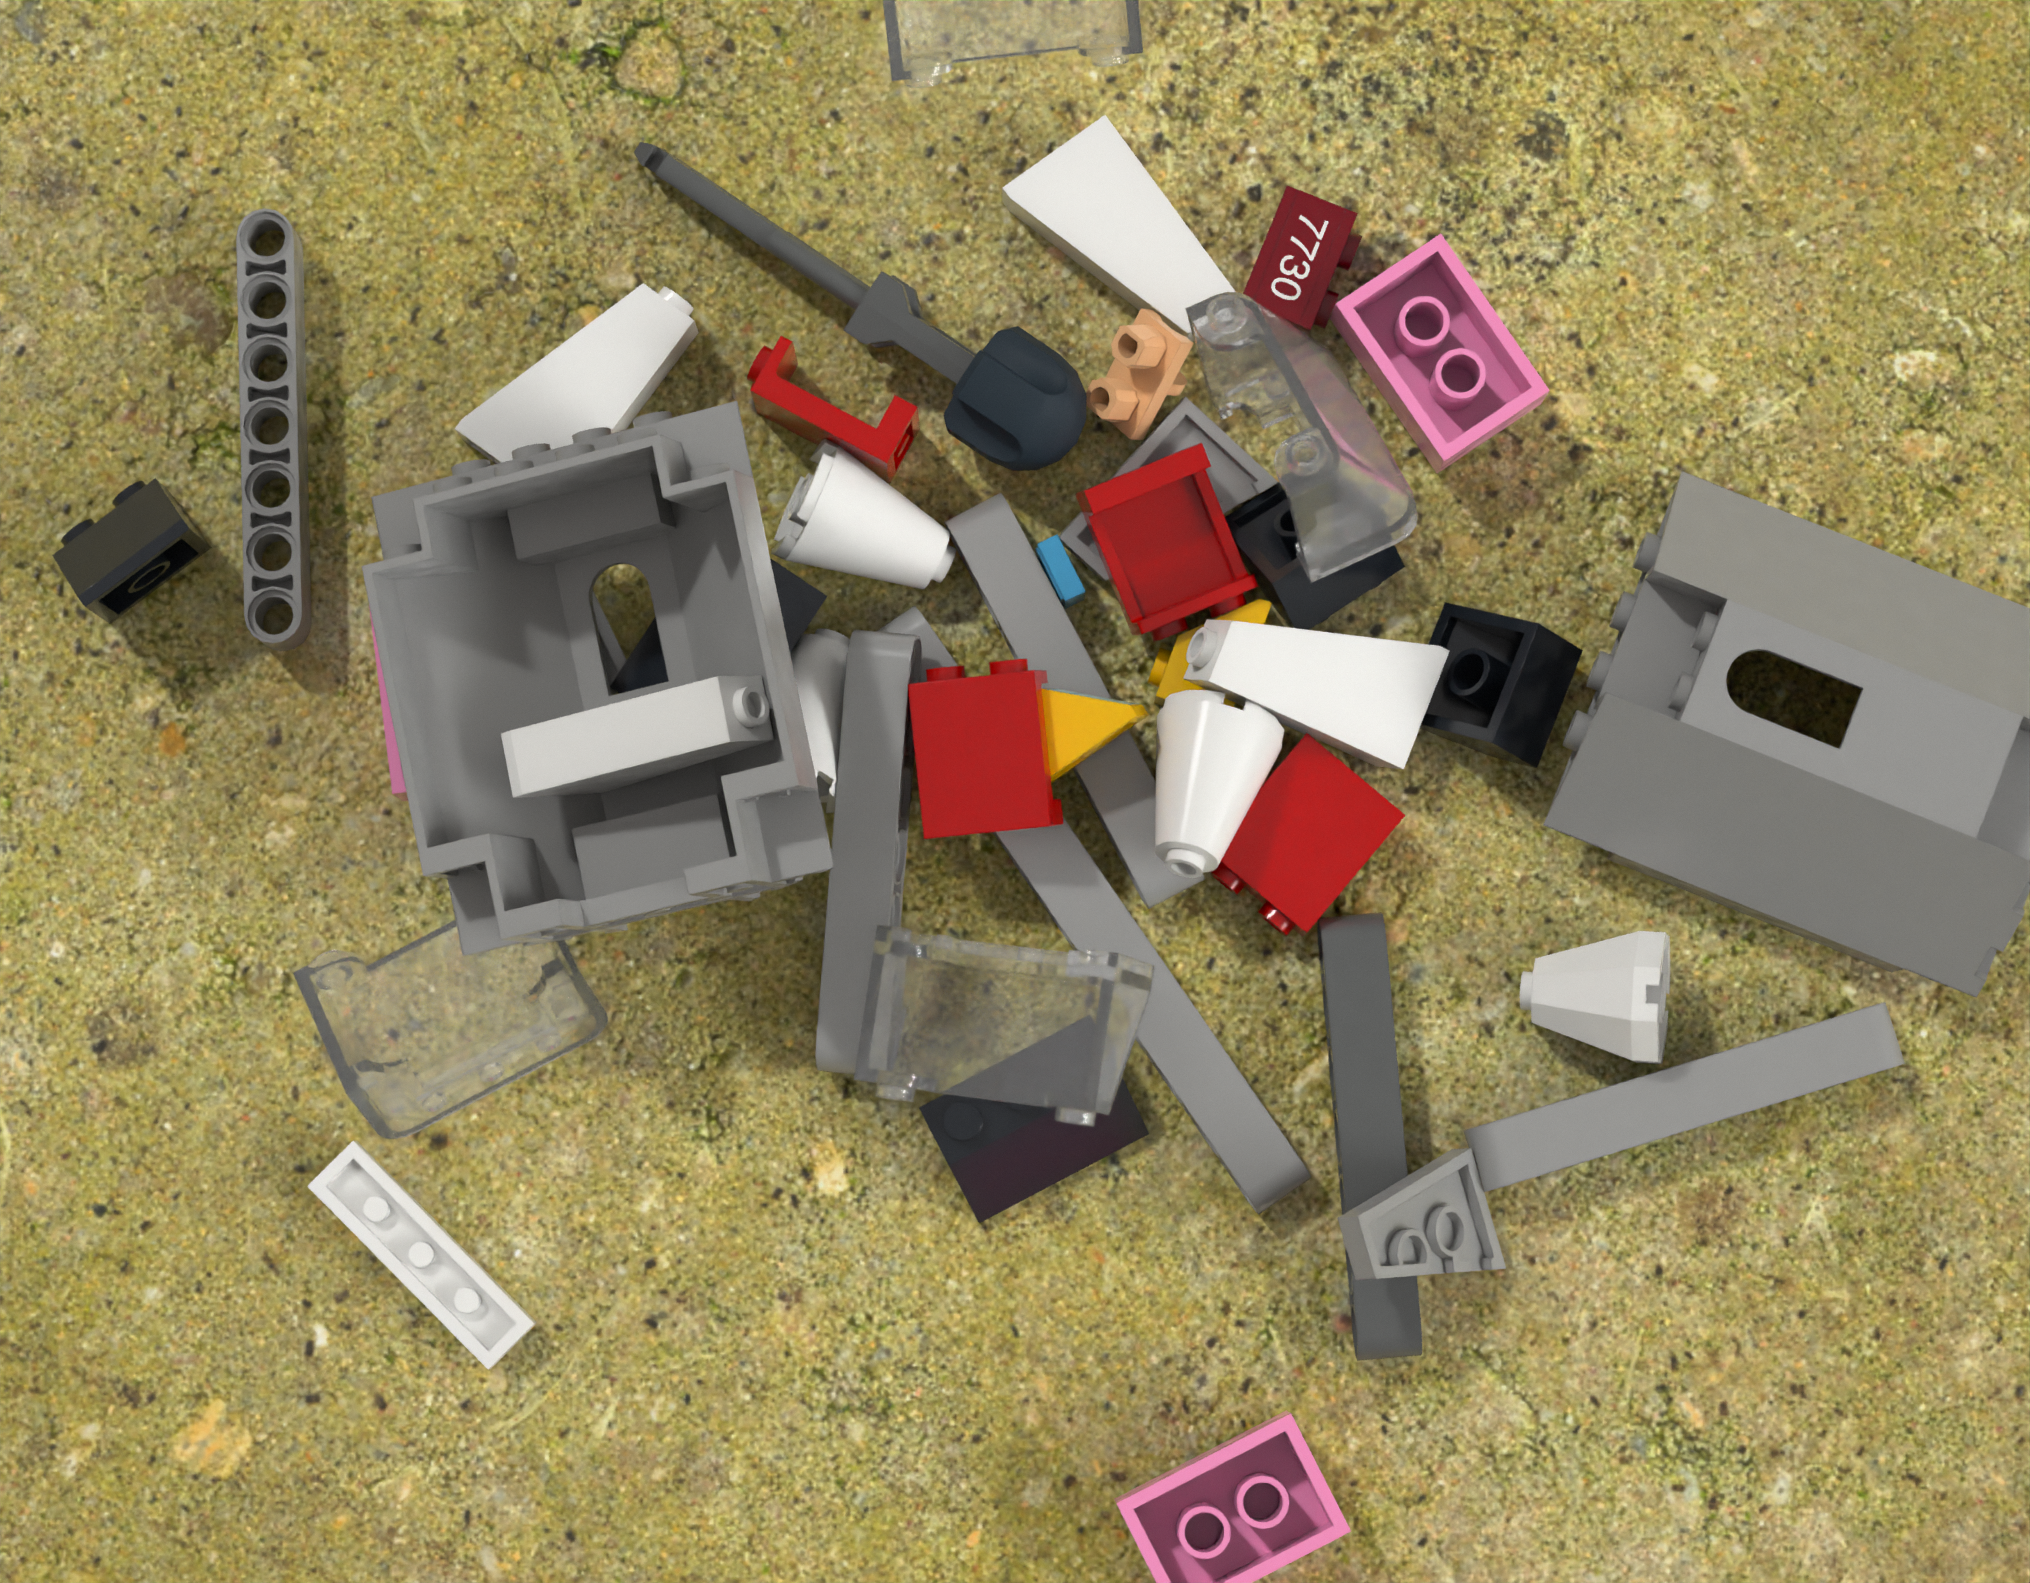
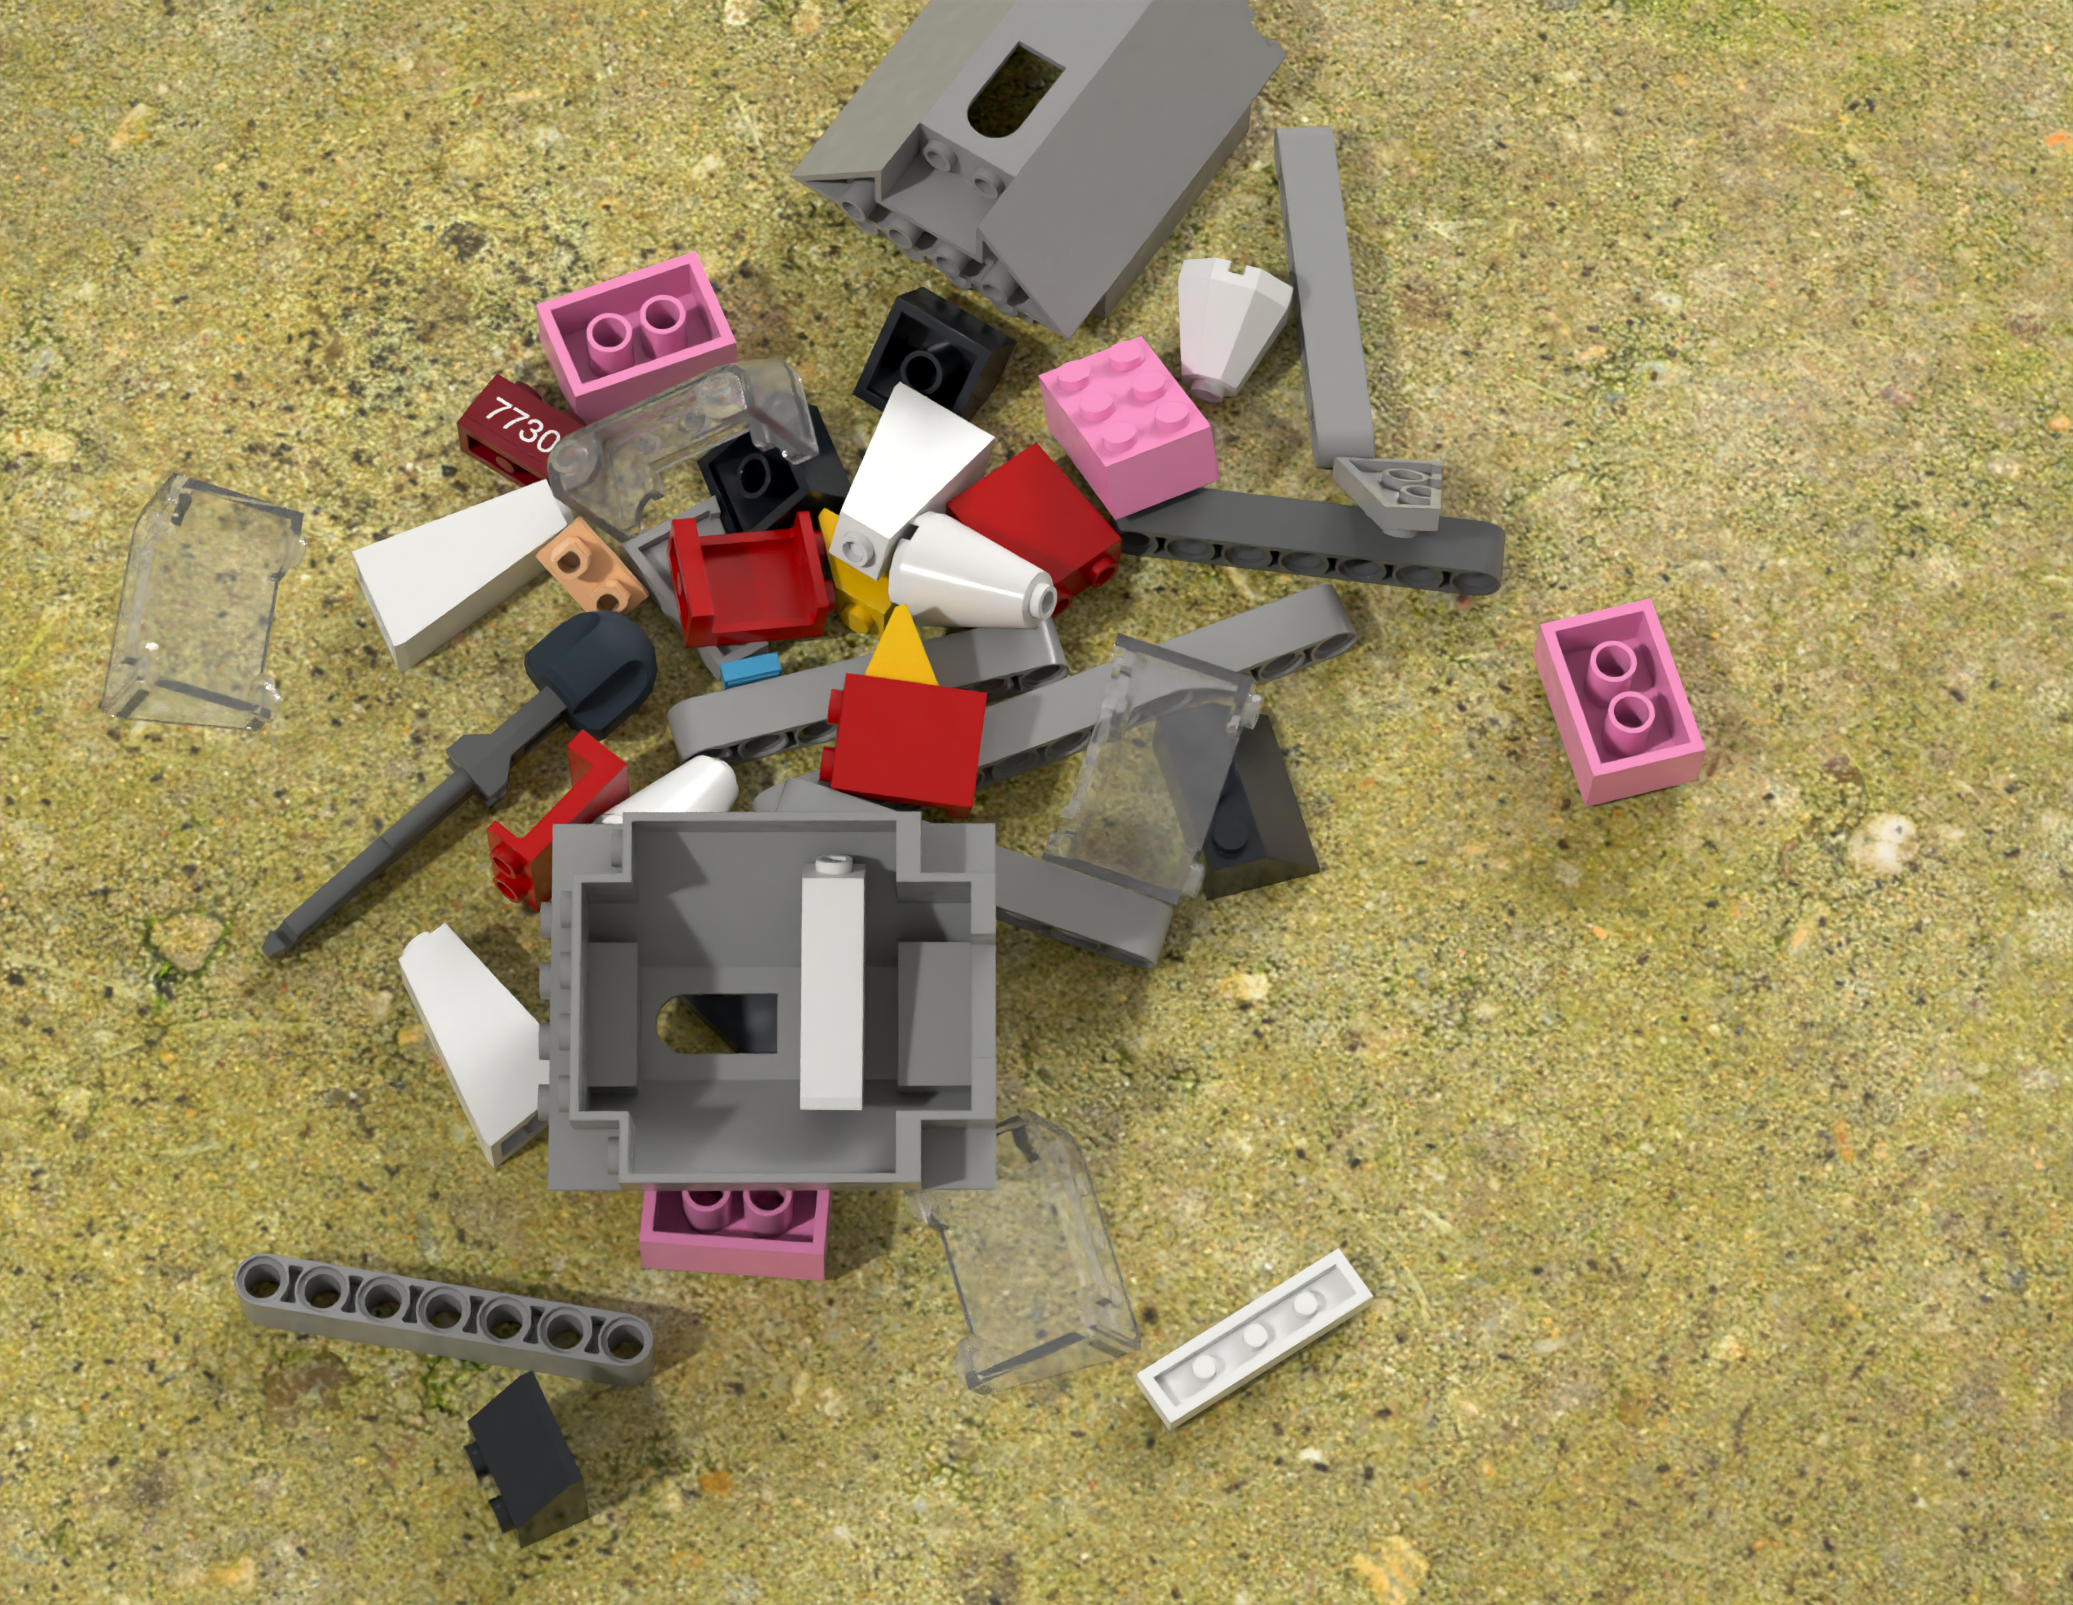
camera: 80 degrees left, 20 degrees down
none -> bright pink brick [1038,336,1220,520]

